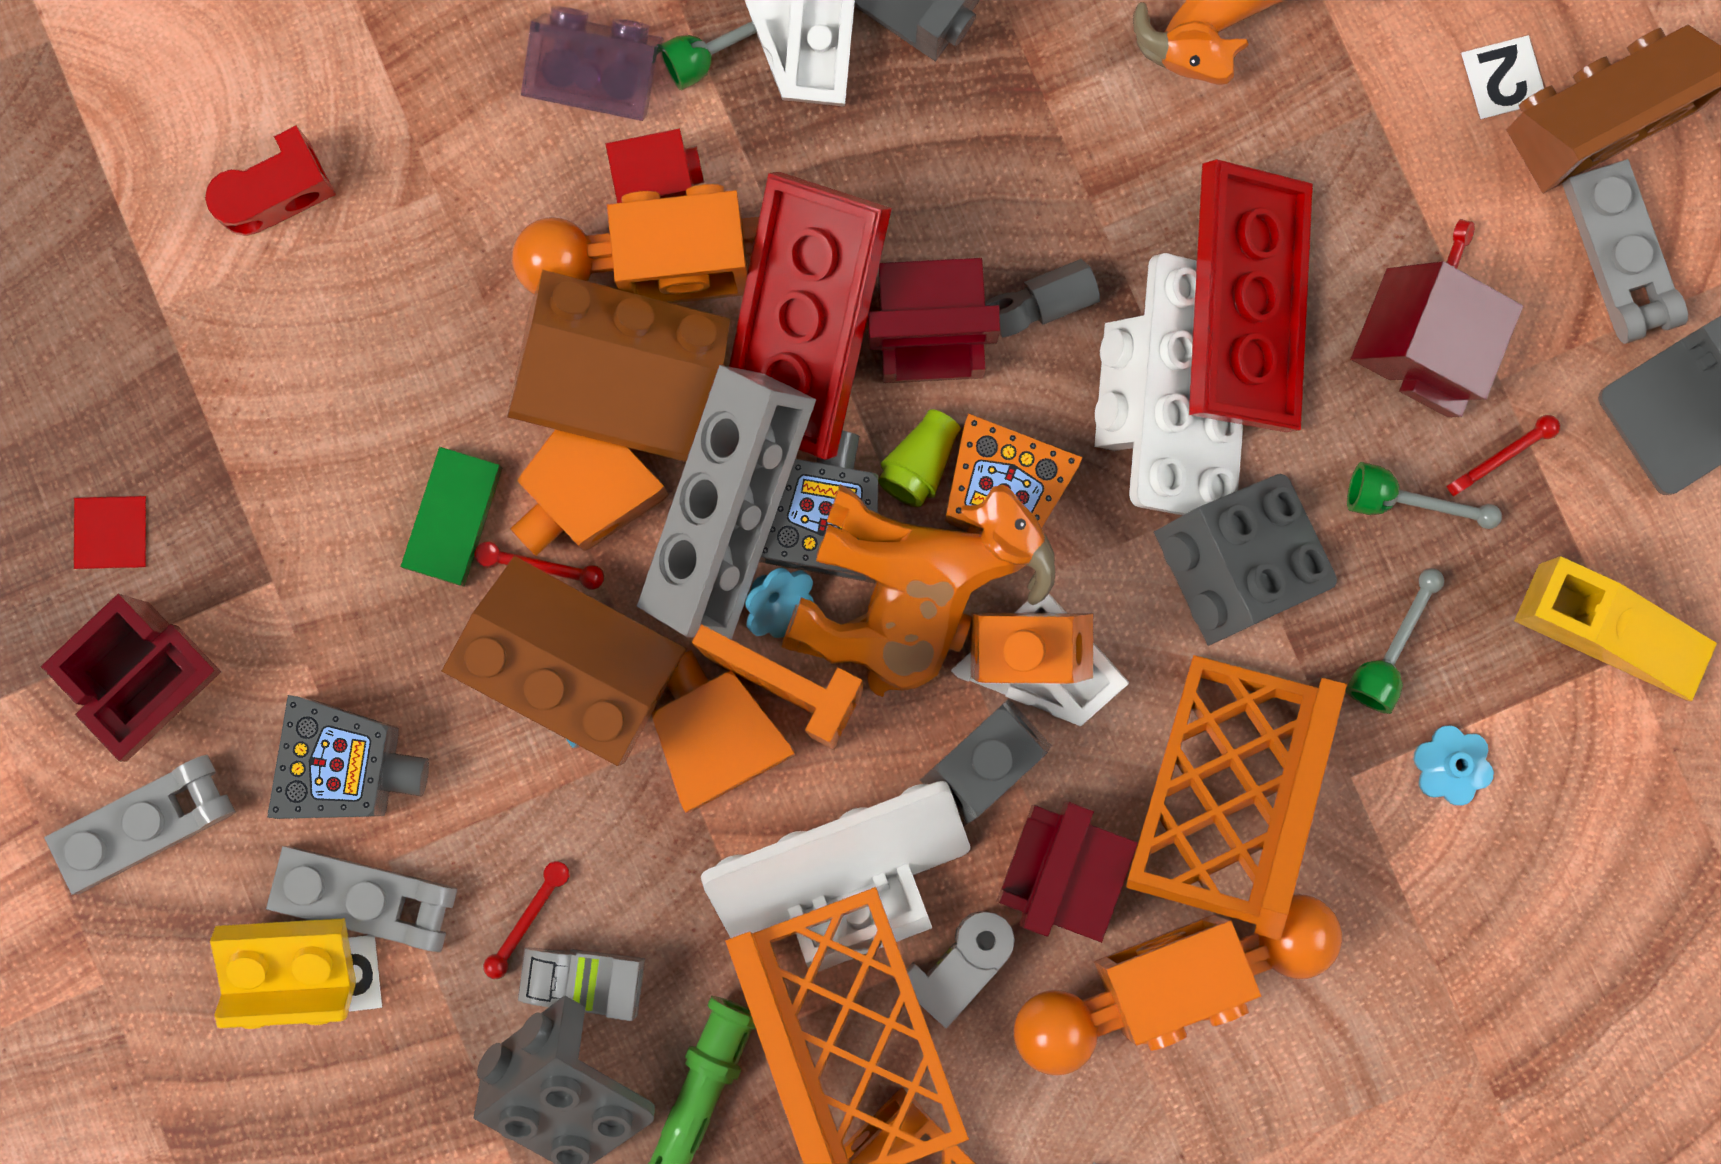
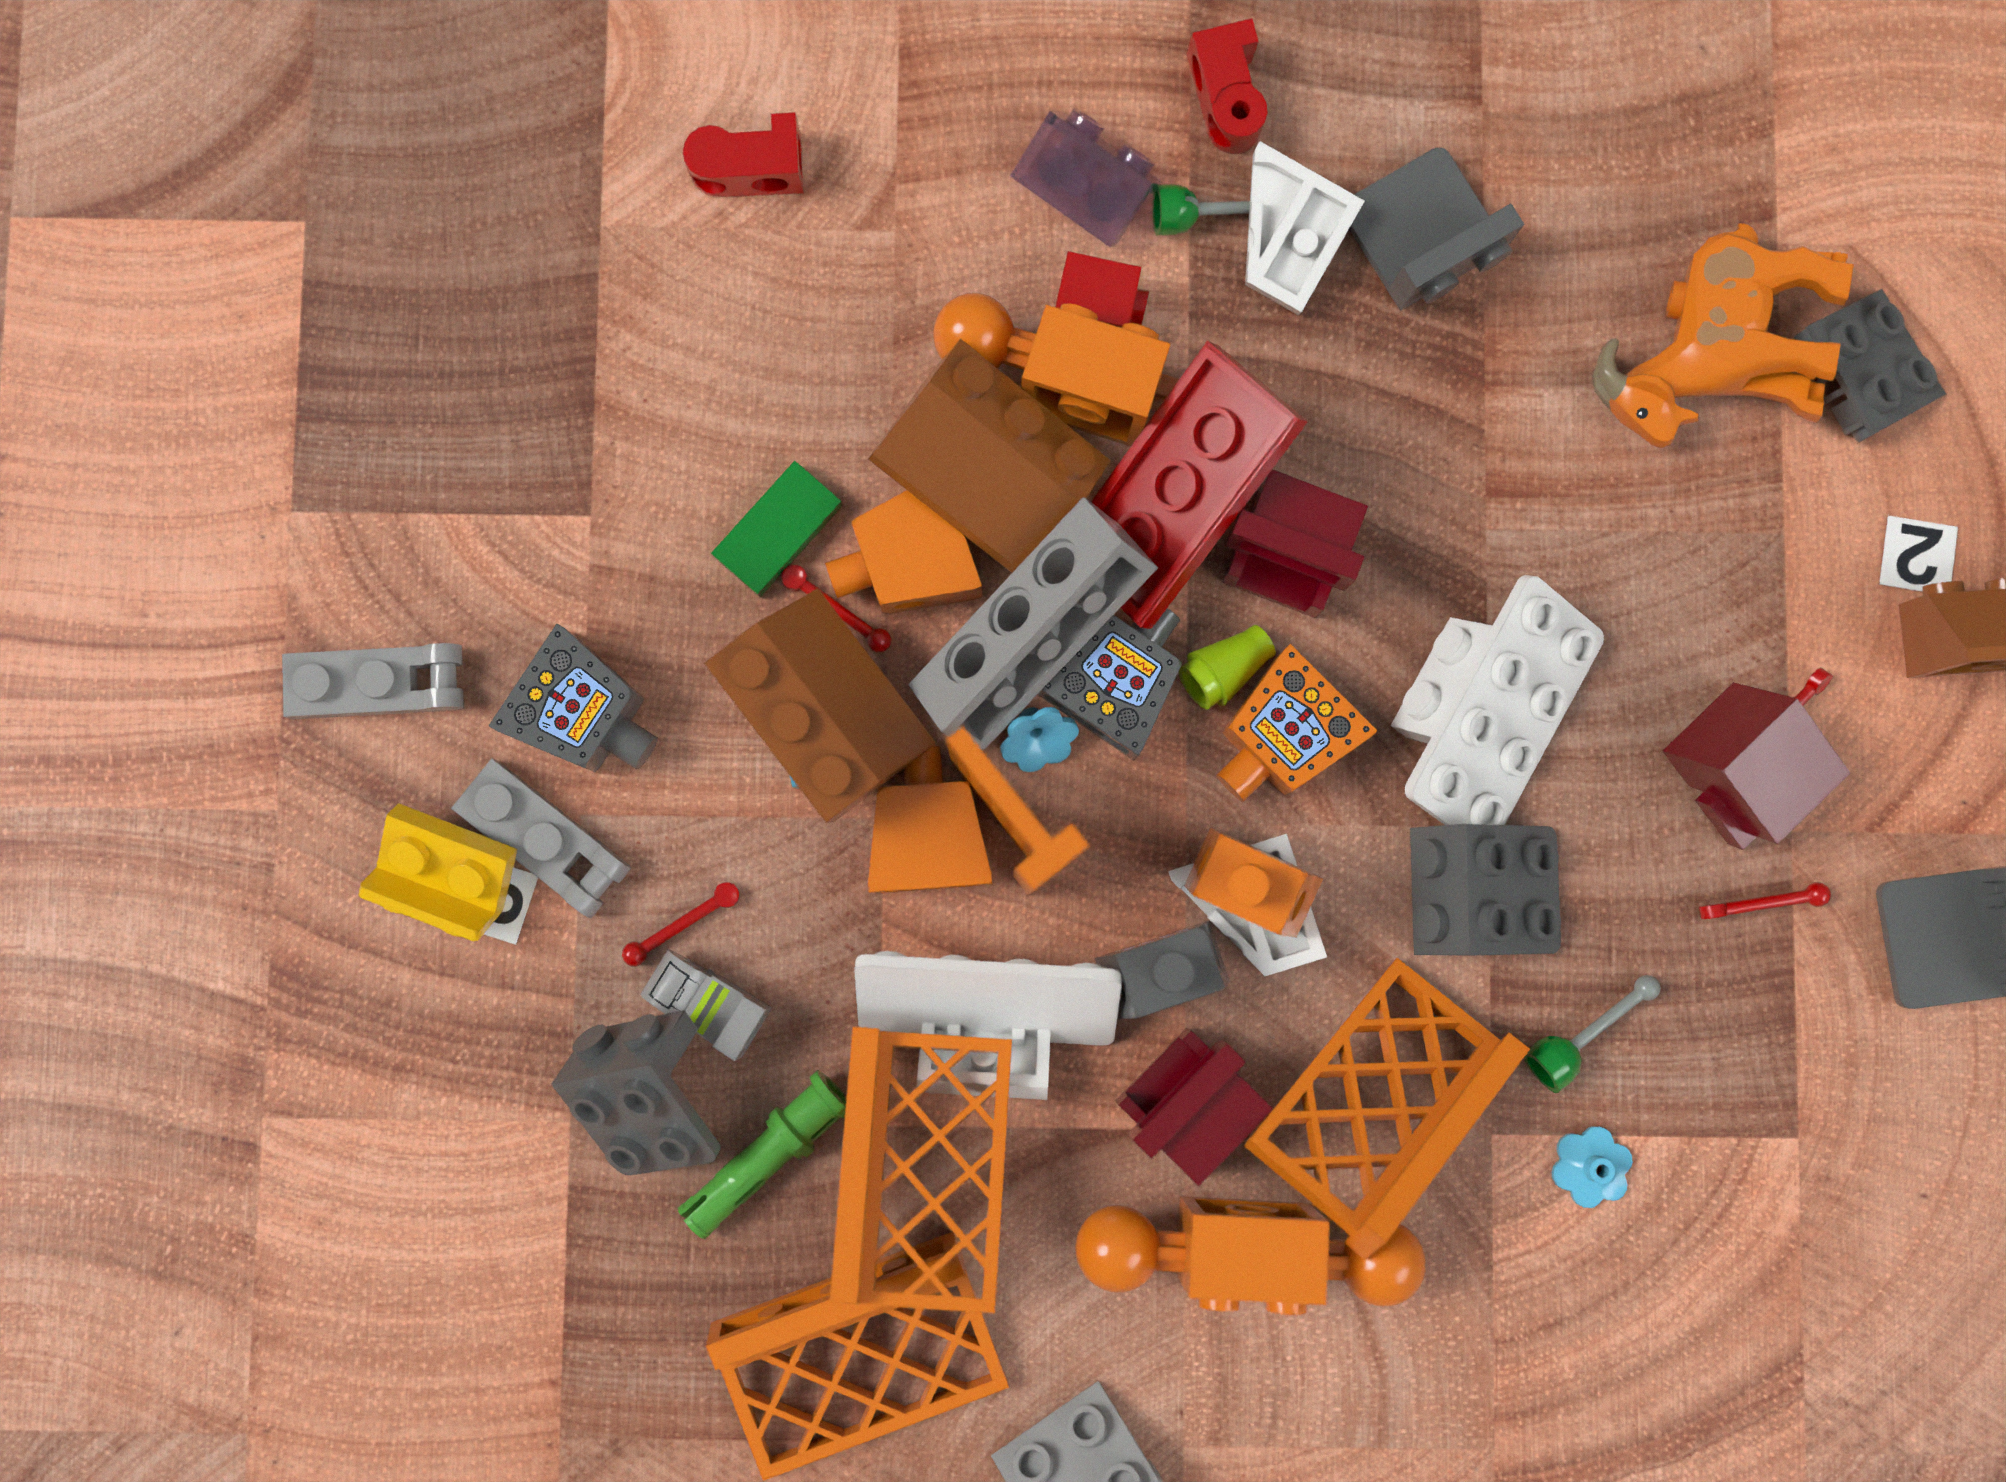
camera: 20 degrees right, 0 degrees up
dark red plate [40,593,221,762] -> none
red sticker [74,496,146,569] -> none
orange animal [781,484,1055,697] -> none
light grey leg [896,911,1015,1029] -> none
dark grey bar [985,259,1100,338] -> none
red tile [1189,159,1313,432] -> none
hinge [1347,462,1502,529] -> none
yellow slope [1514,556,1717,701] -> none
light grey plate [1562,159,1688,344] -> none

